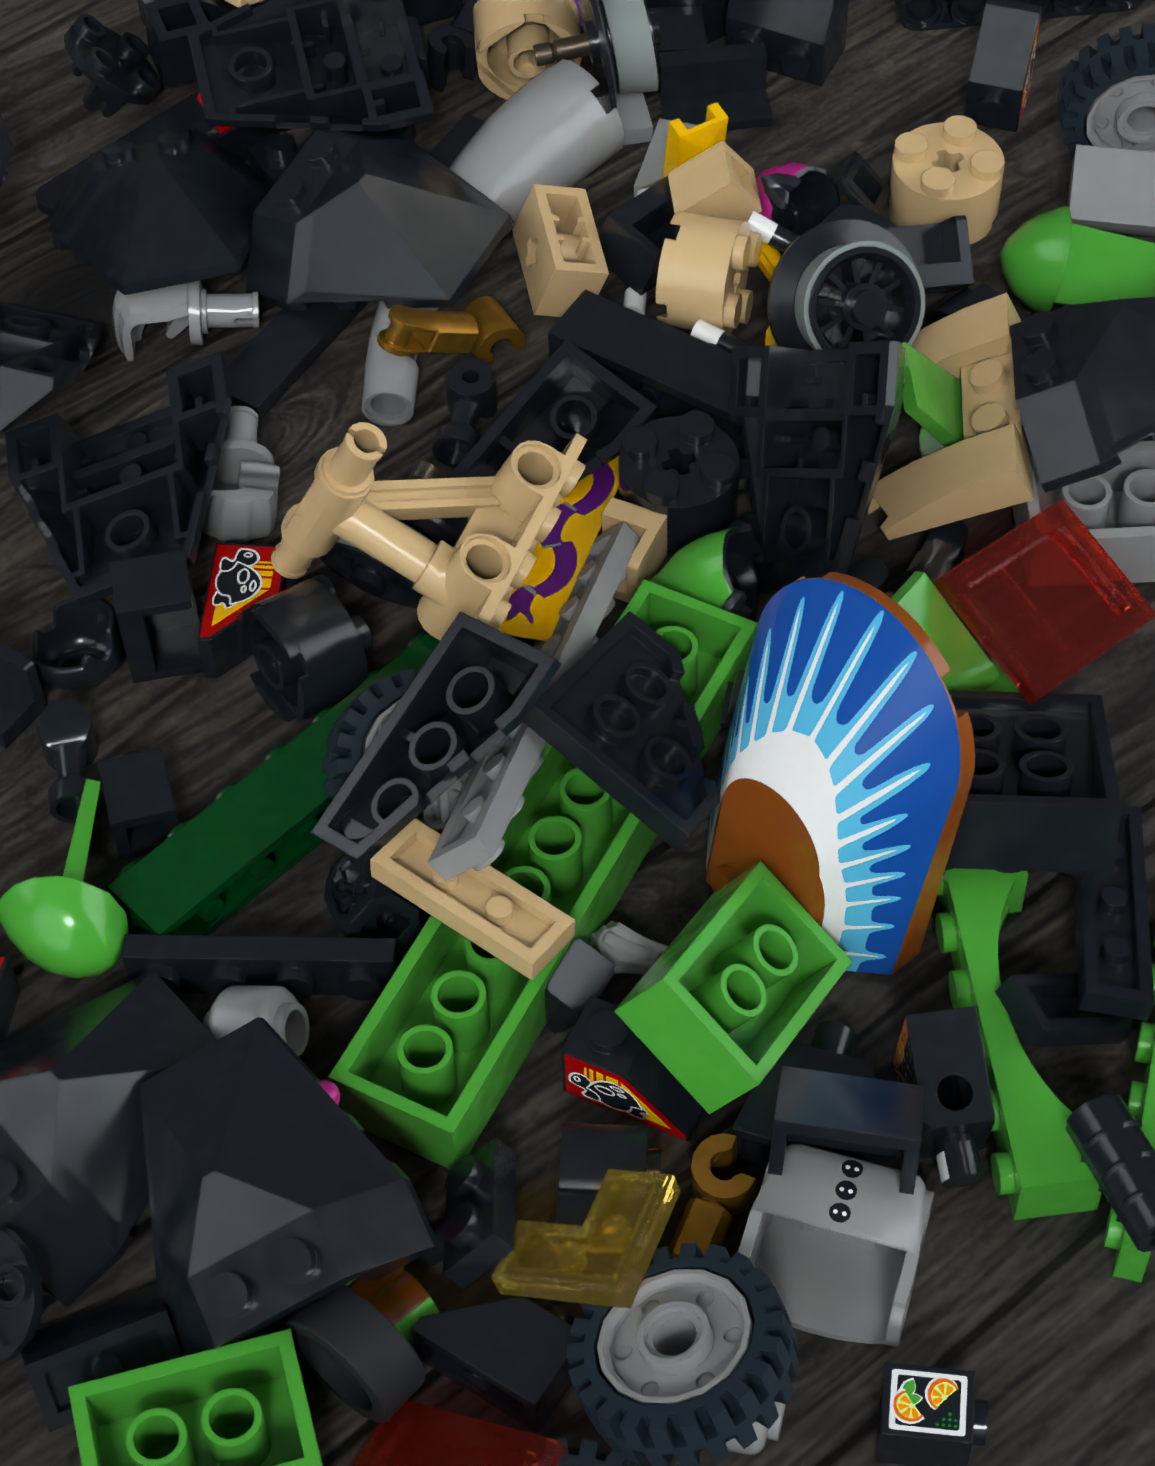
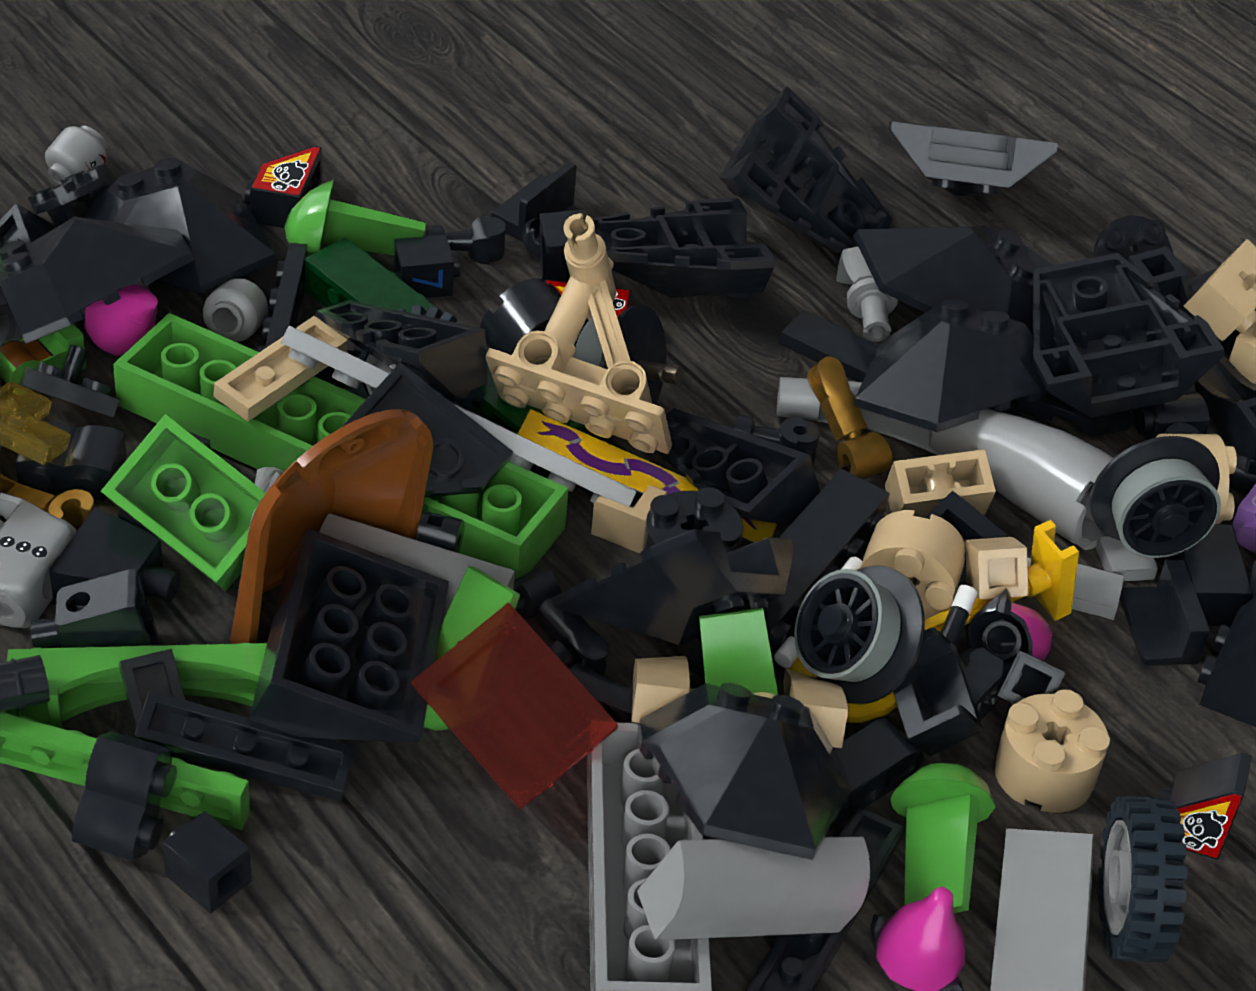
camera: 85 degrees right, 10 degrees down
light grey piece [202,406,280,544] -> none
black slope [545,938,615,1034] -> none
hat [649,518,762,621] -> none
black panel [768,1066,926,1195] -> none

